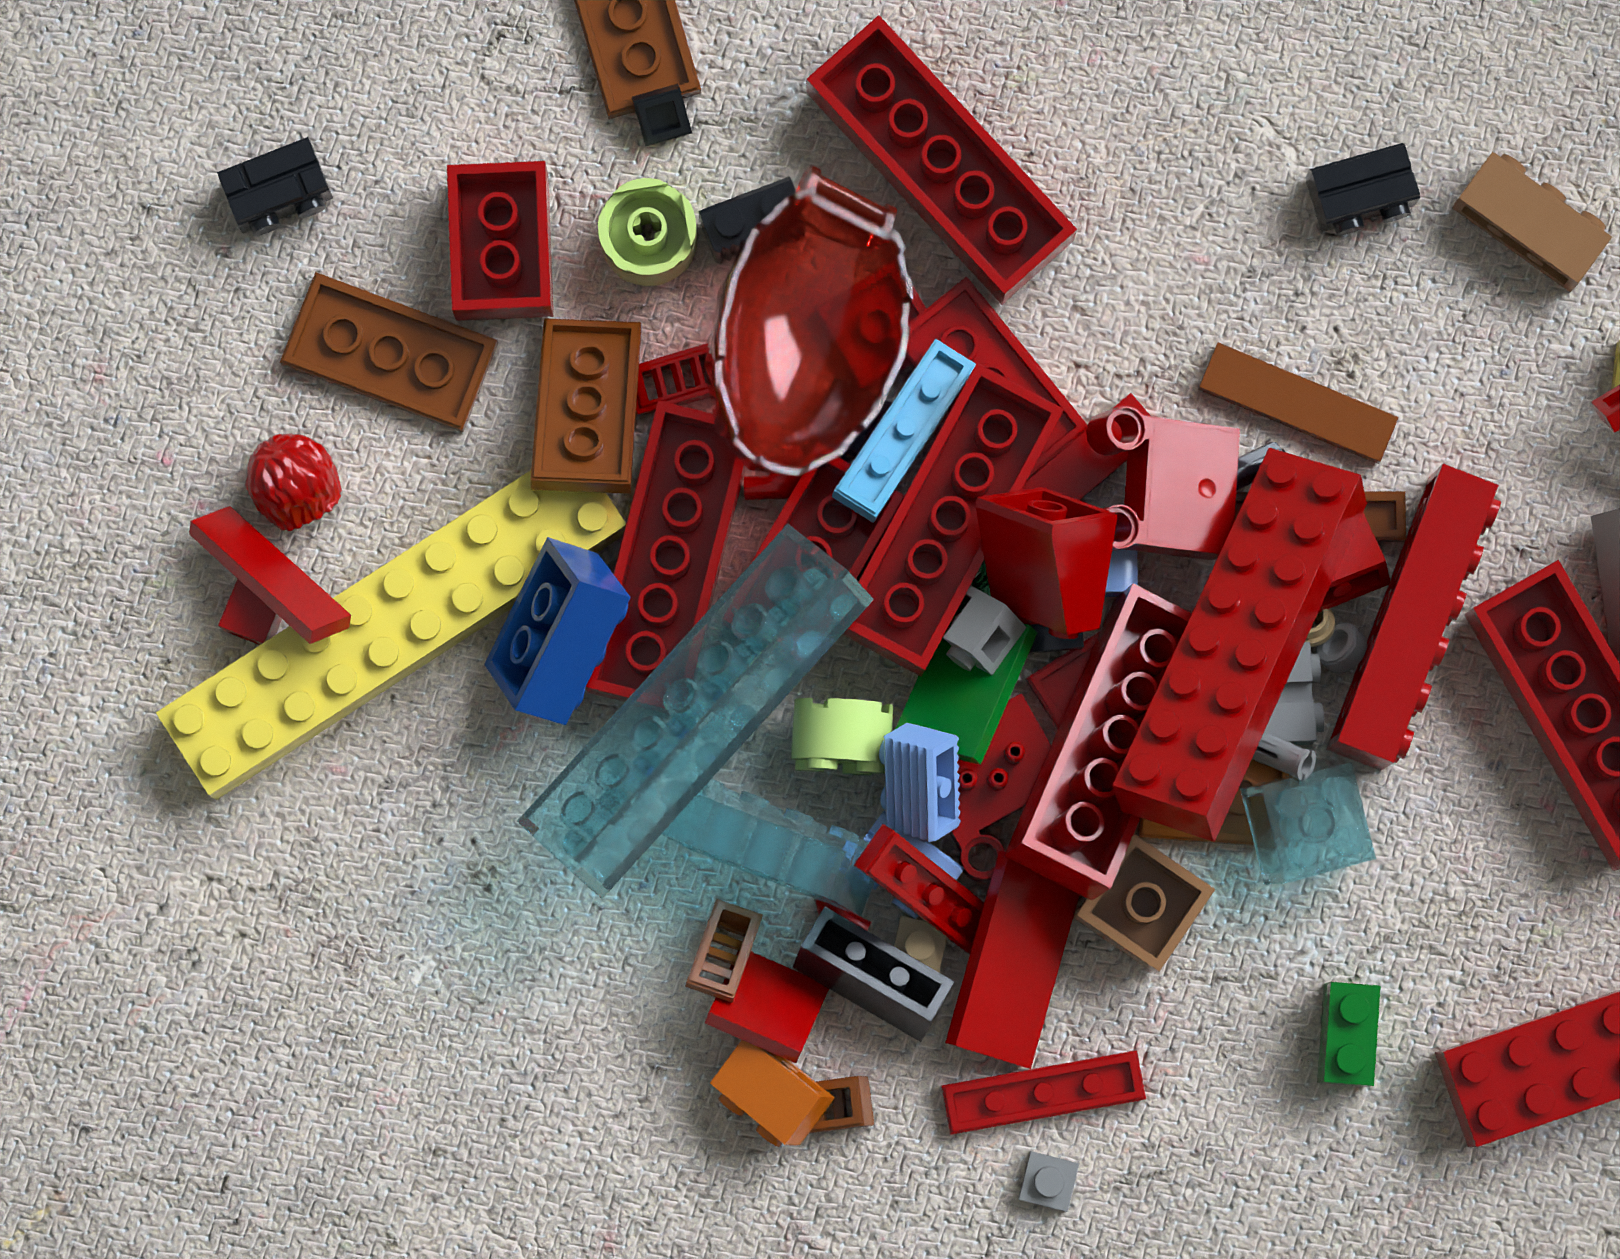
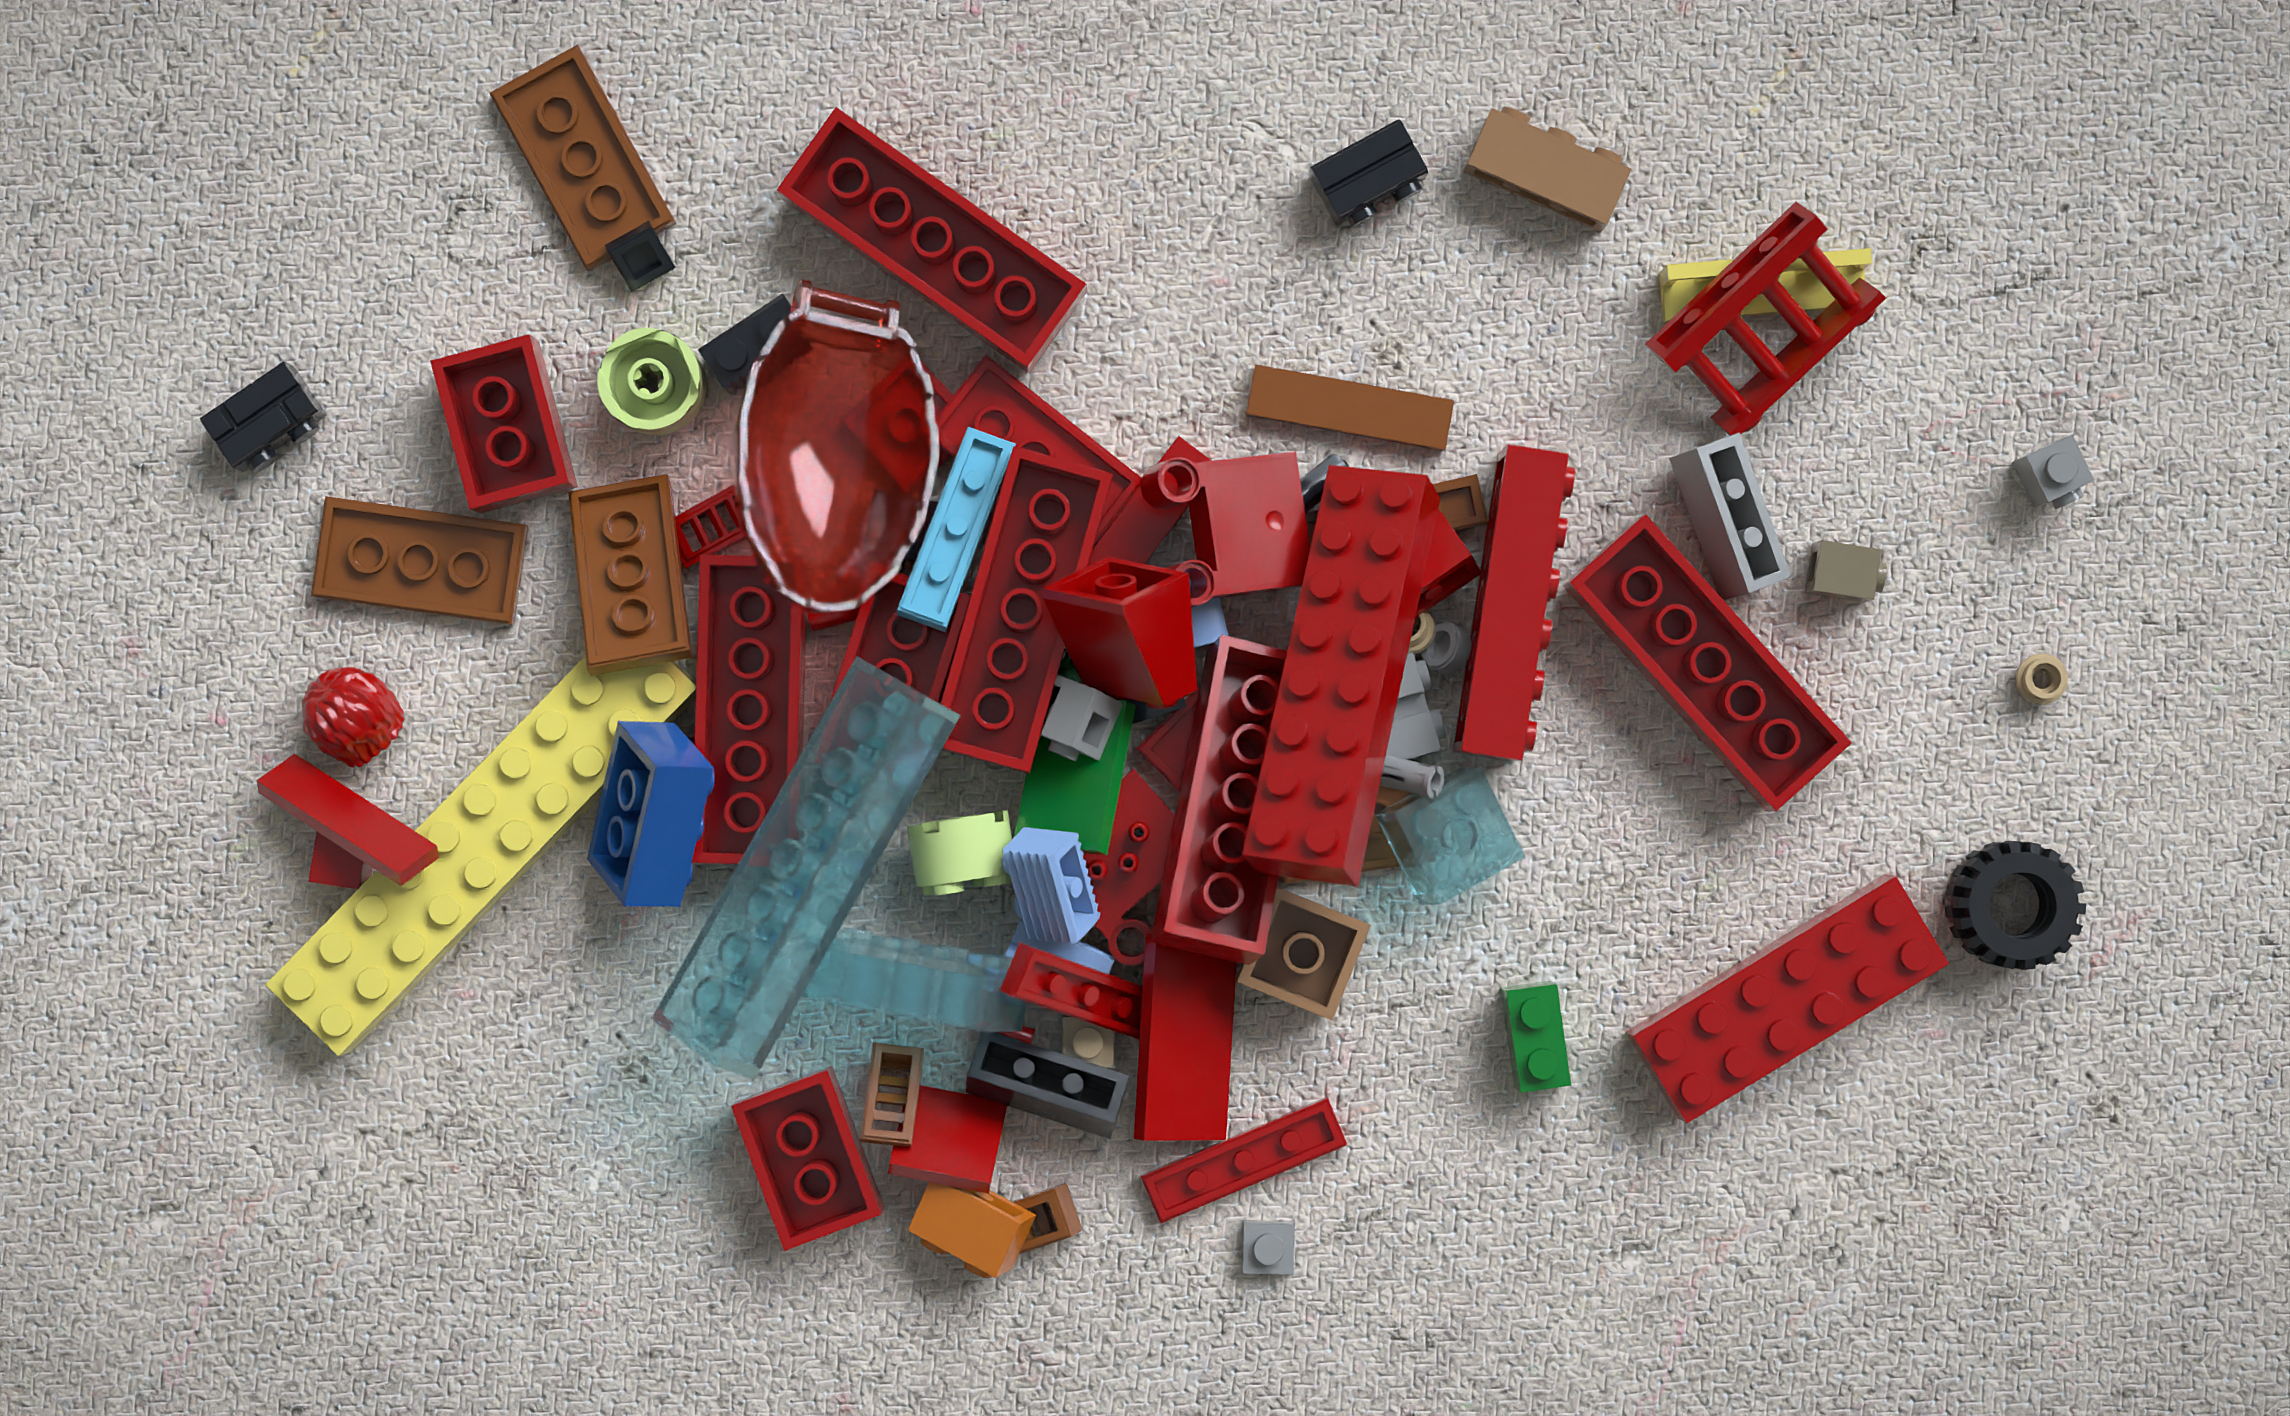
camera: 15 degrees left, 5 degrees up
none -> red brick [731,1066,885,1251]

